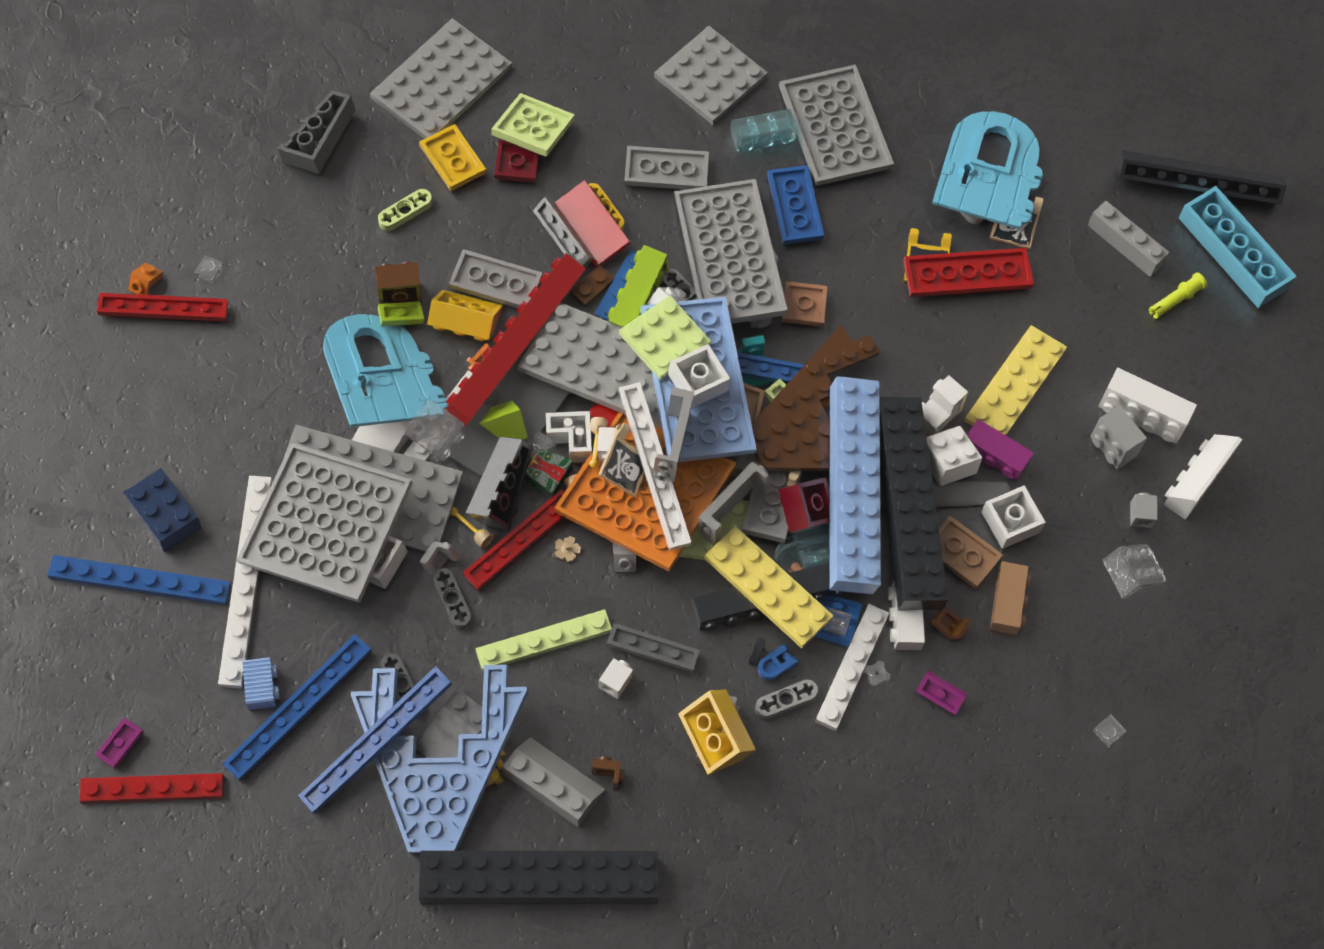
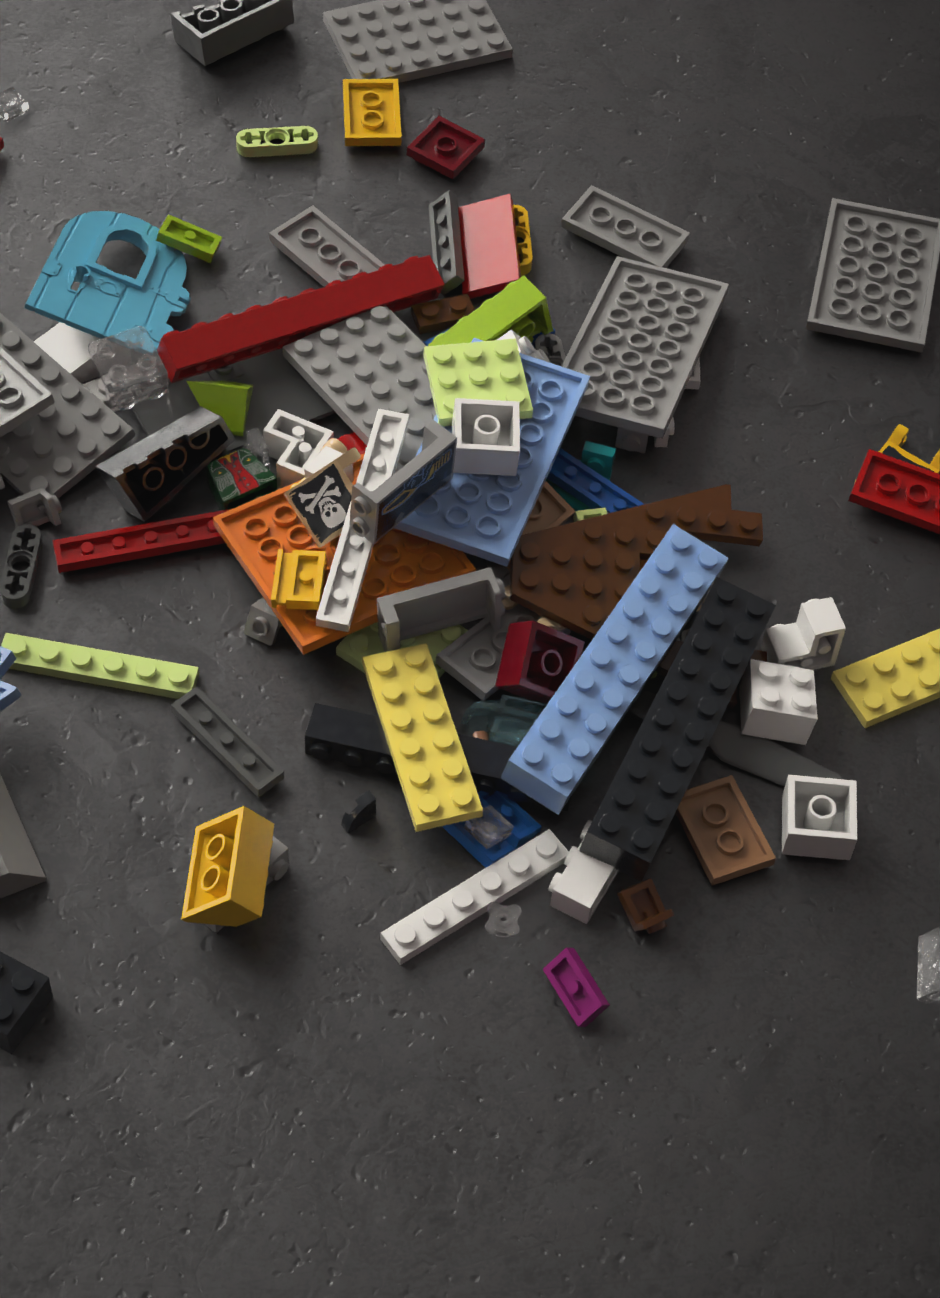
camera: 30 degrees right, 10 degrees down
reddish brown brick [375,262,423,305] -> none
yellow slope [427,290,503,341] -> none
tan hinge [450,507,494,548] -> none
yellowish green plate [491,93,575,157] -> none
tan plant [554,536,581,562] -> none
reddish brown bracket [592,756,624,790] -> none
white brick [599,658,633,699] -> none
light grey plate [654,26,768,125] -> none
clear light blue brick [730,109,797,151] -> none
light grey beam [755,680,818,719] -> none
blue plate [758,644,799,680] -> none
blue plate [767,165,824,245] -> none
nougat plate [781,281,827,327] -> none
magenta brick [967,419,1034,481] -> none
medium nougat brick [990,561,1031,635] -> none
clear plate [1093,714,1126,747] -> none
none -> yellow plate [271,549,326,610]

